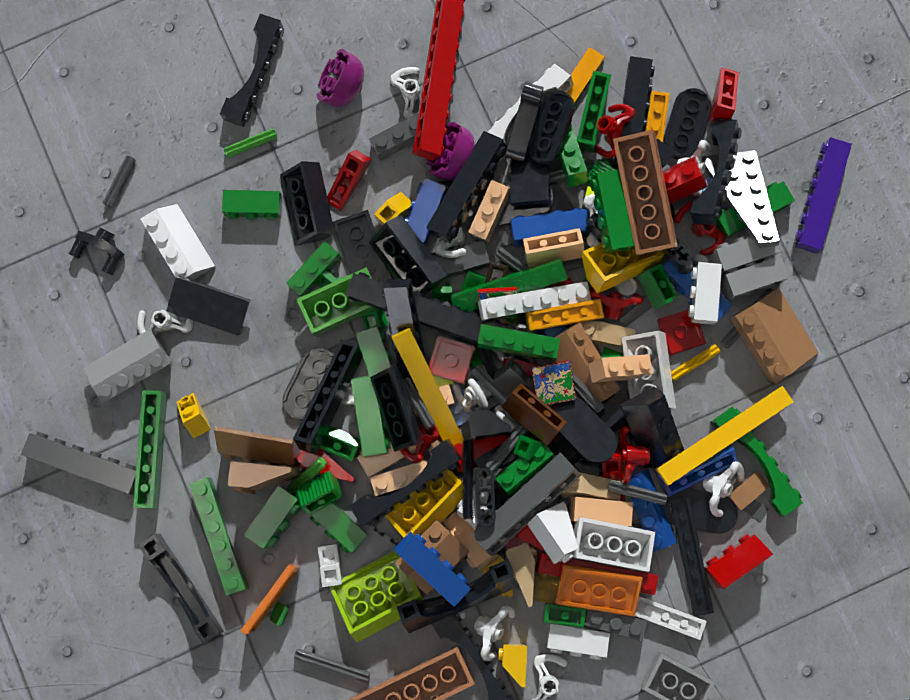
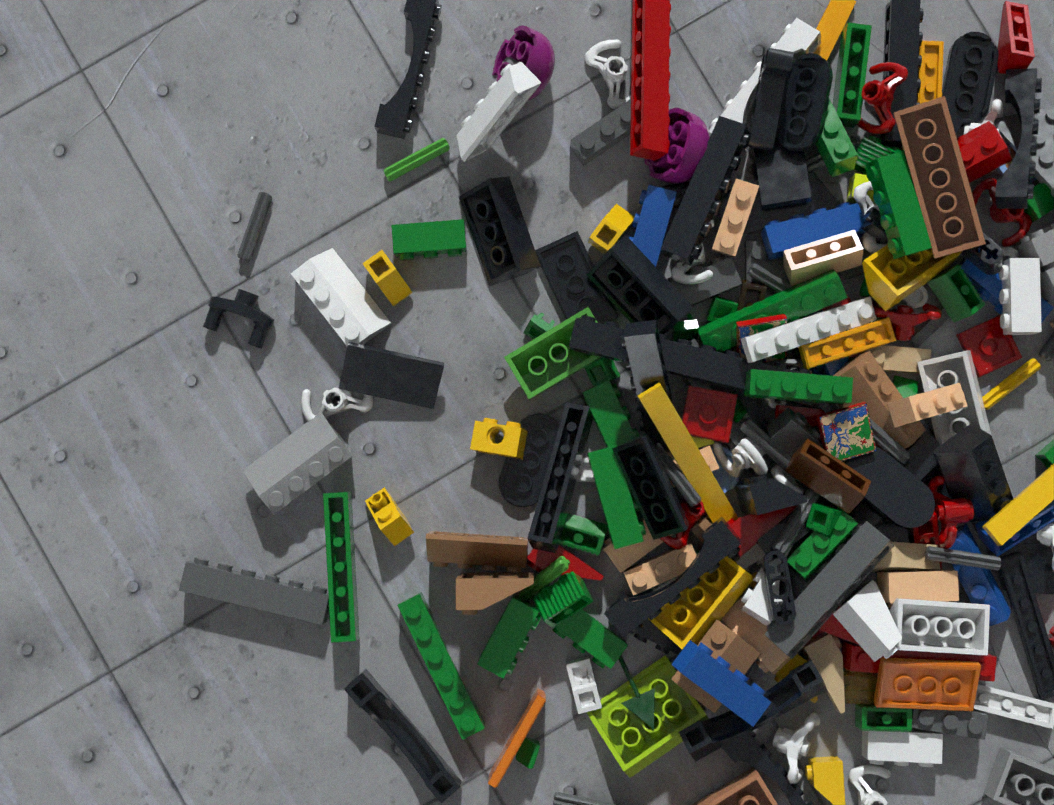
camera: 10 degrees left, 5 degrees up
green brick [286,241,341,297] -> none
red slope [327,150,372,211] -> none
black axle [462,439,474,520] -> none
none -> yellow slope [362,250,413,307]
none -> white slope [457,62,541,162]
none -> yellow brick [470,418,528,459]
none -> dark green piece [618,655,655,730]

